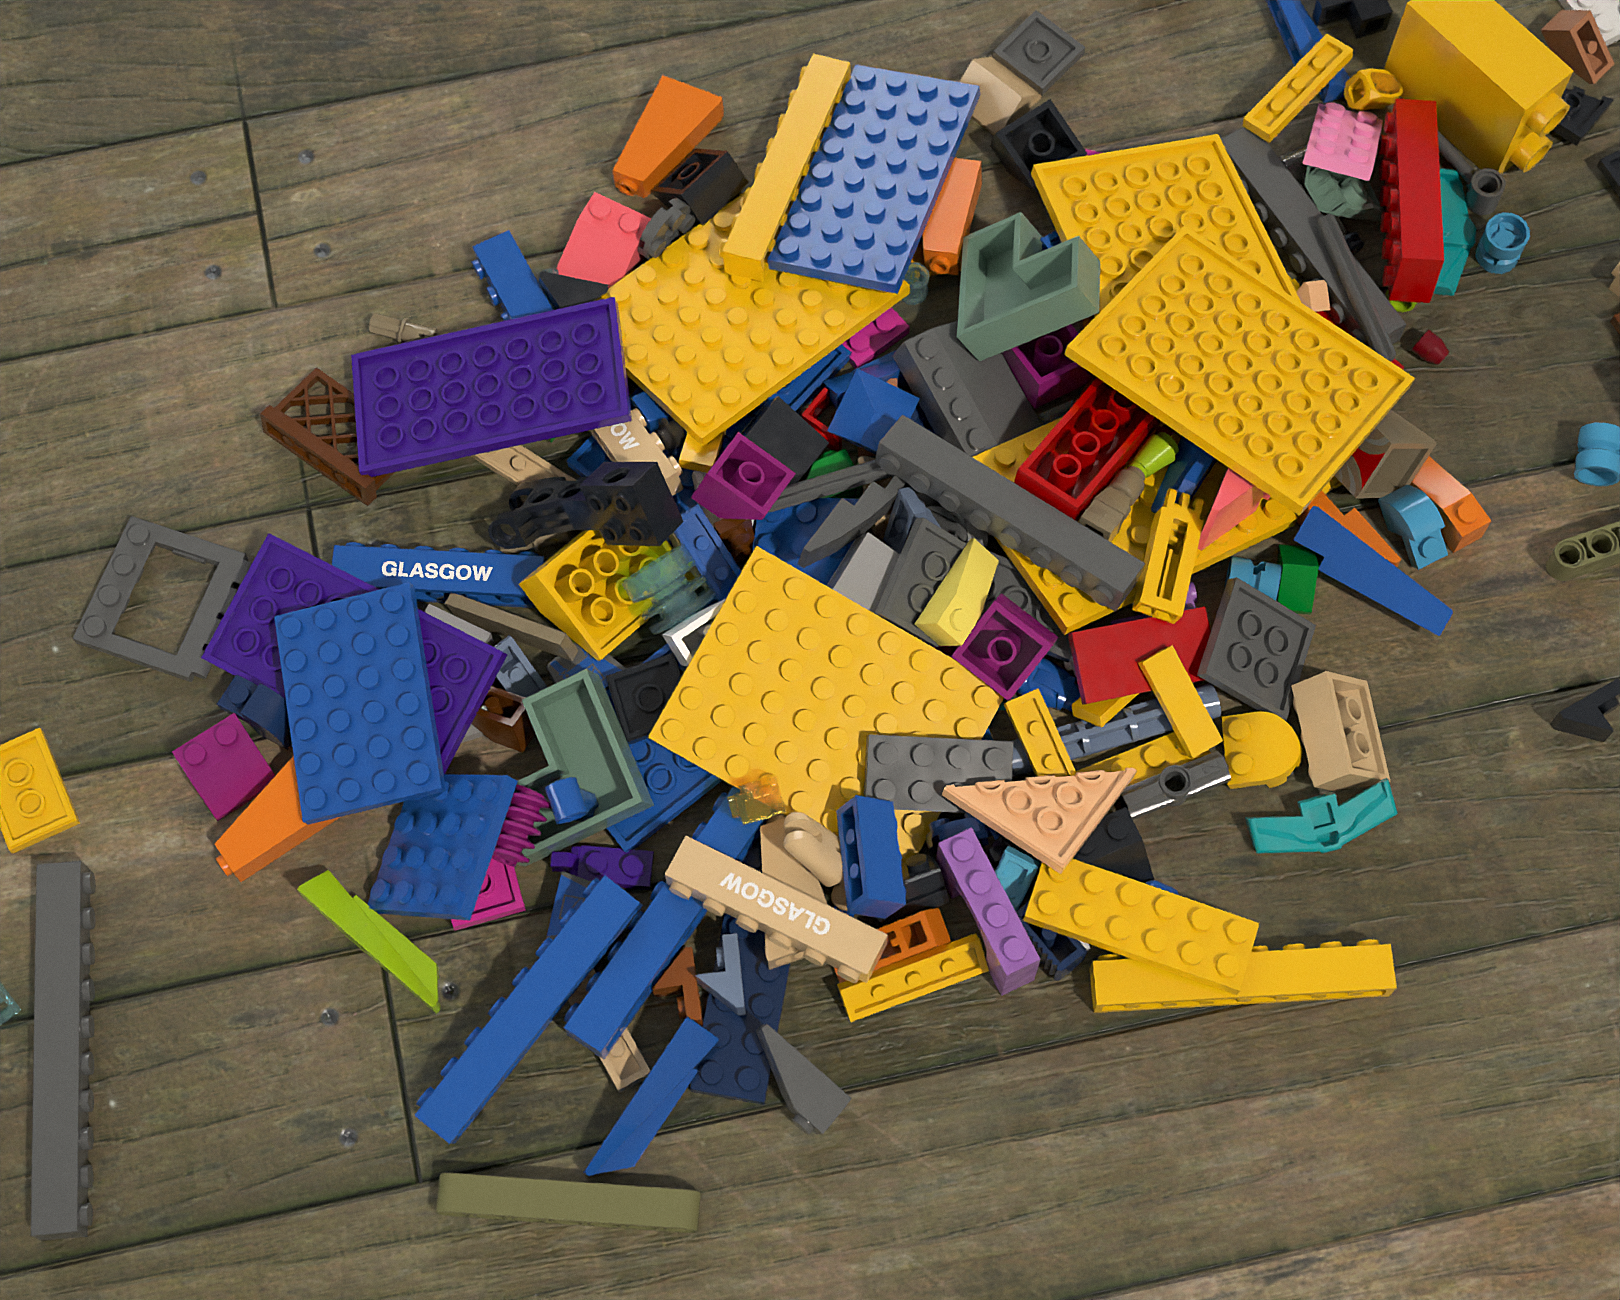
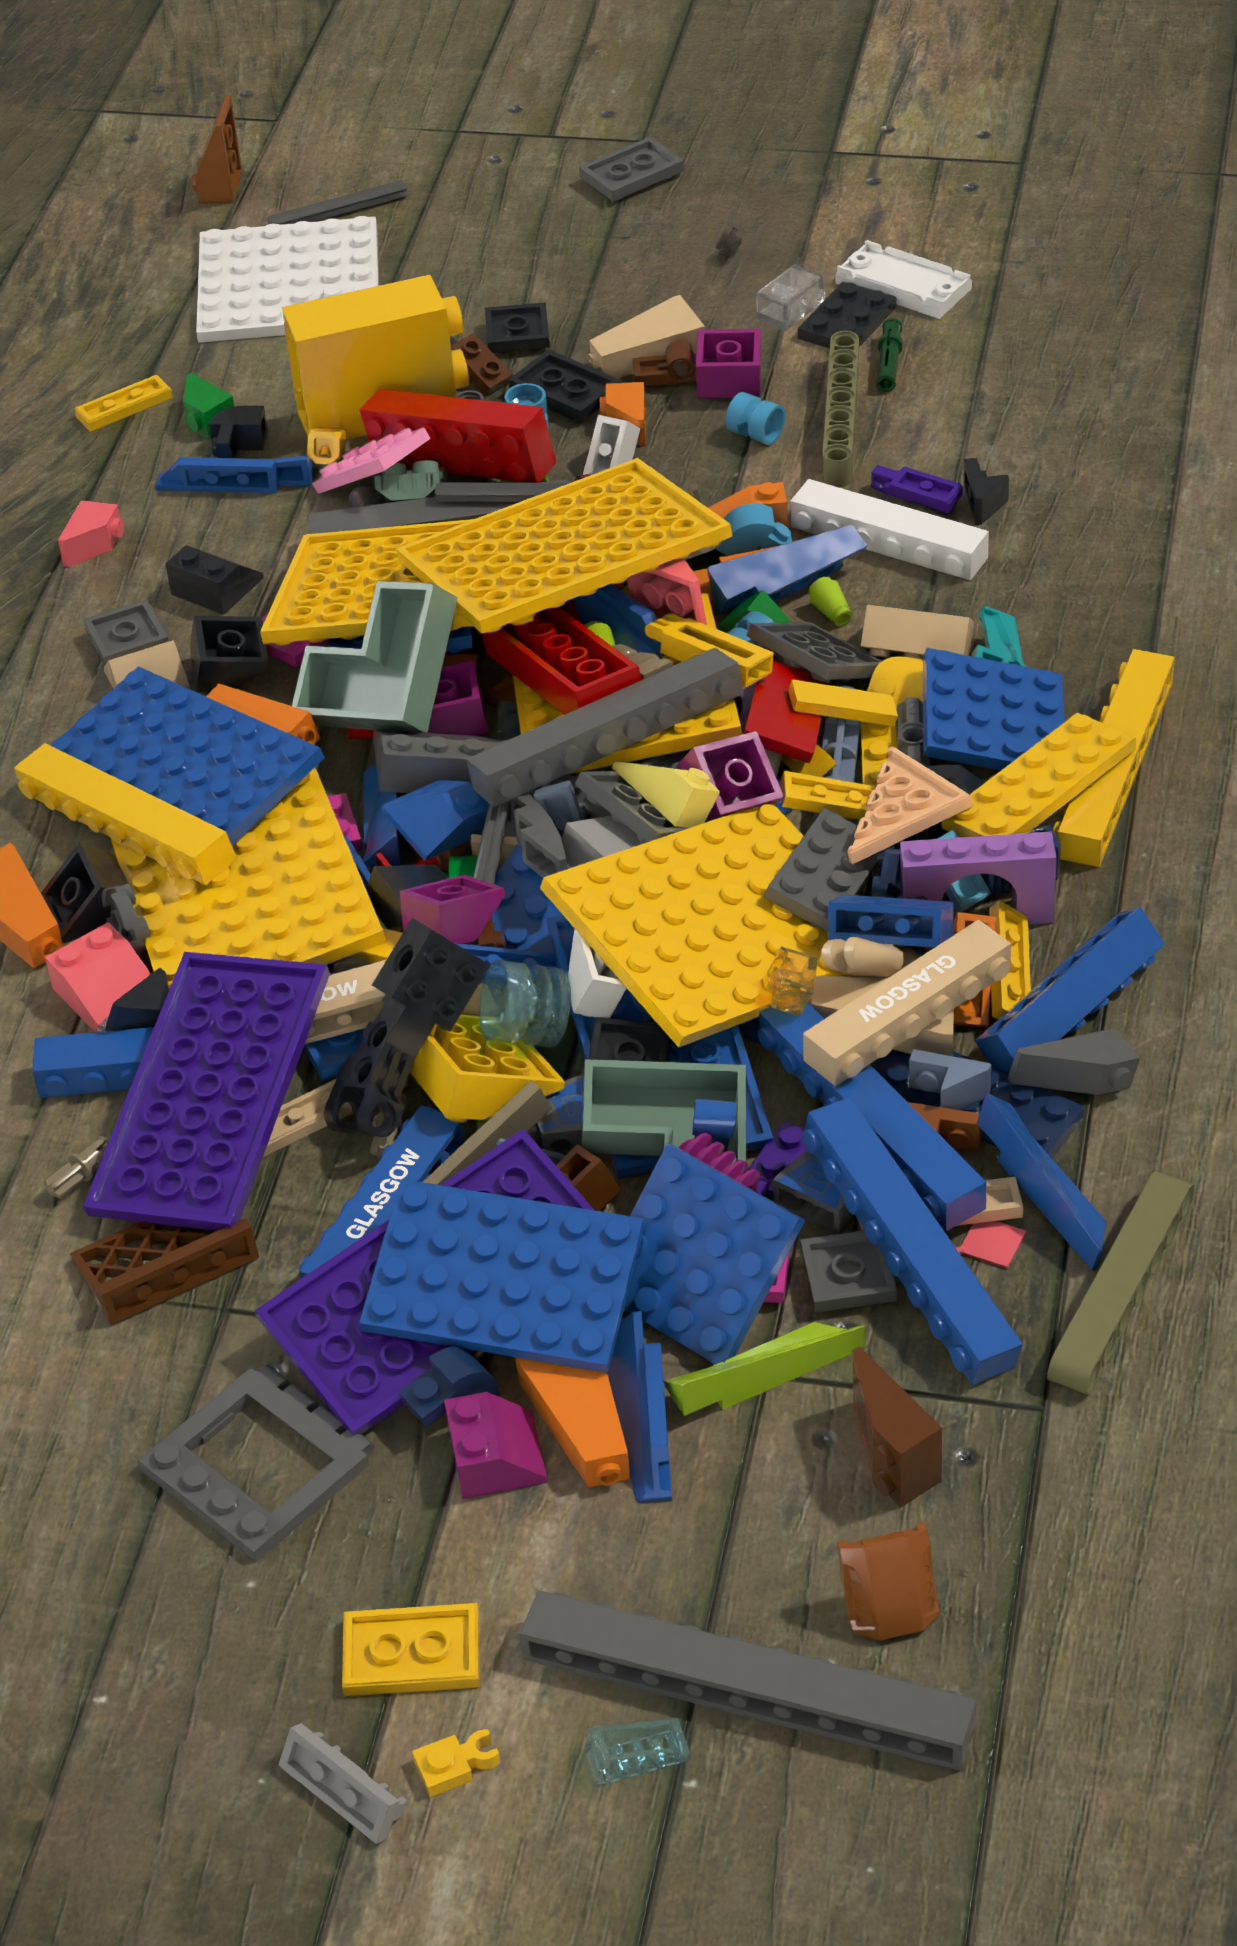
camera: 65 degrees left, 25 degrees down
yellow plate [1243,34,1353,143] -> none
none -> black slope [165,545,264,615]
none -> reddish brown plate [451,333,513,396]
none -> black plate [508,349,621,421]
none -> white slope [583,415,641,475]
none -> orange slope [600,382,646,446]
none -> blue wedge [607,1311,672,1503]
none -> white brick [790,479,989,581]
none -> dark grey plate [800,1231,897,1313]
none -> lime cone [808,577,853,626]
none -> dark orange slope [837,1522,940,1641]
none -> reddish brown slope [852,1346,942,1508]
none -> dark purple hinge [871,465,963,513]
none -> blue plate [923,647,1065,770]
none -> coral piece [955,1221,1026,1269]
none -> blue brick [975,906,1165,1074]

